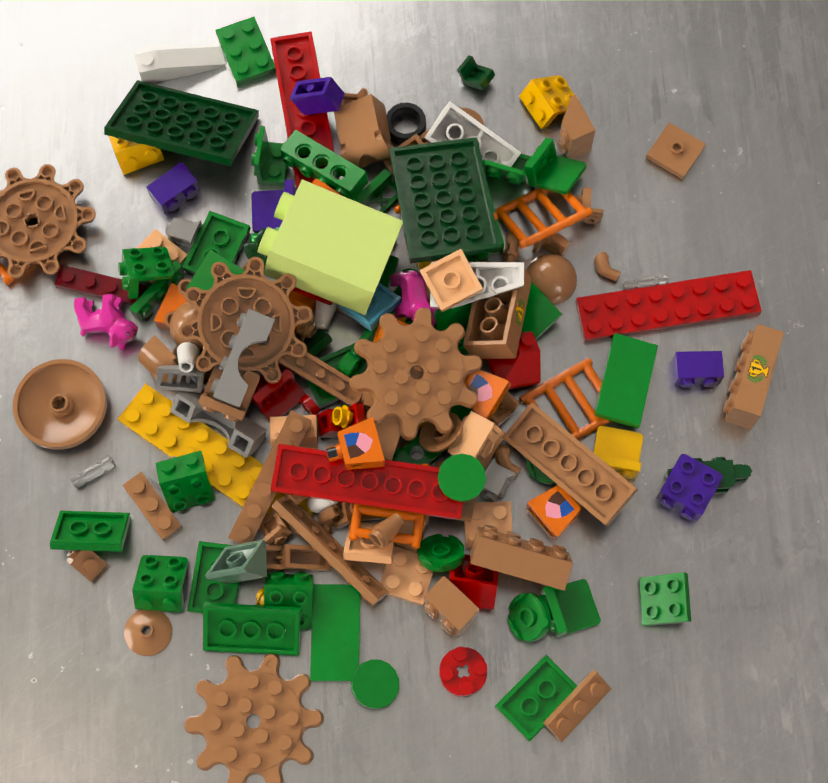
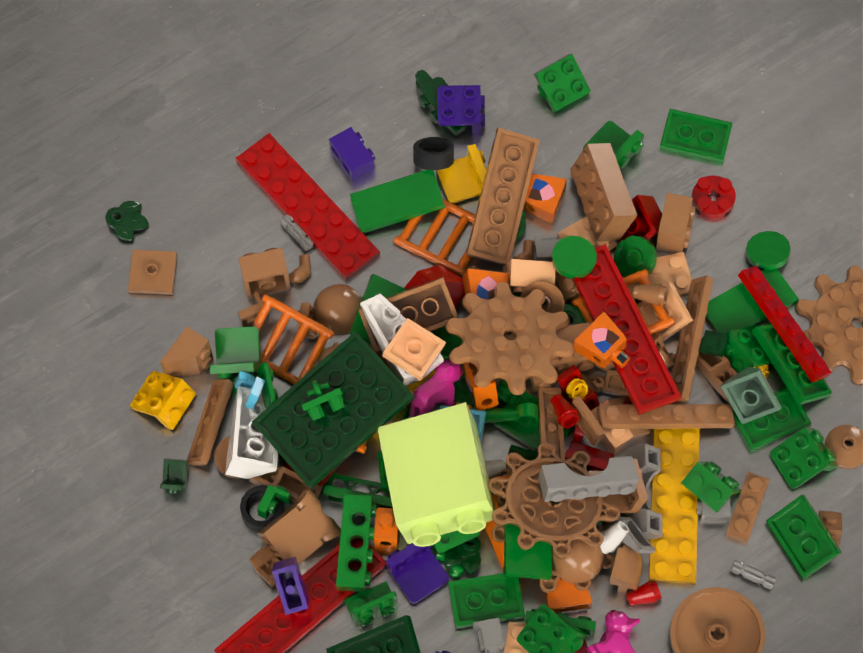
camera: 120 degrees left, 5 degrees down
medium nougat bracket [260,509,293,546] -> none
green tile [508,593,551,642] -> none
medium nougat plate [543,670,612,742] -> none
medium nougat brick [723,324,784,430] -> none
none -> dark green plate [105,201,149,241]
none -> medium nougat plate [187,379,234,466]
none -> medium azure tile [235,371,256,389]
none -> medium nougat brick [238,248,291,299]
none -> medium azure tile [245,377,265,410]
none -> green bracket [257,485,291,519]
none -> green hips [302,380,345,421]
none -> black tyre [413,137,454,170]
none -> red cone [550,394,579,428]
none -> medium nougat tile [571,396,606,446]
none -> red cone [626,581,662,607]
none -> dark green plate [699,330,729,357]
none -> red plate [738,266,832,383]

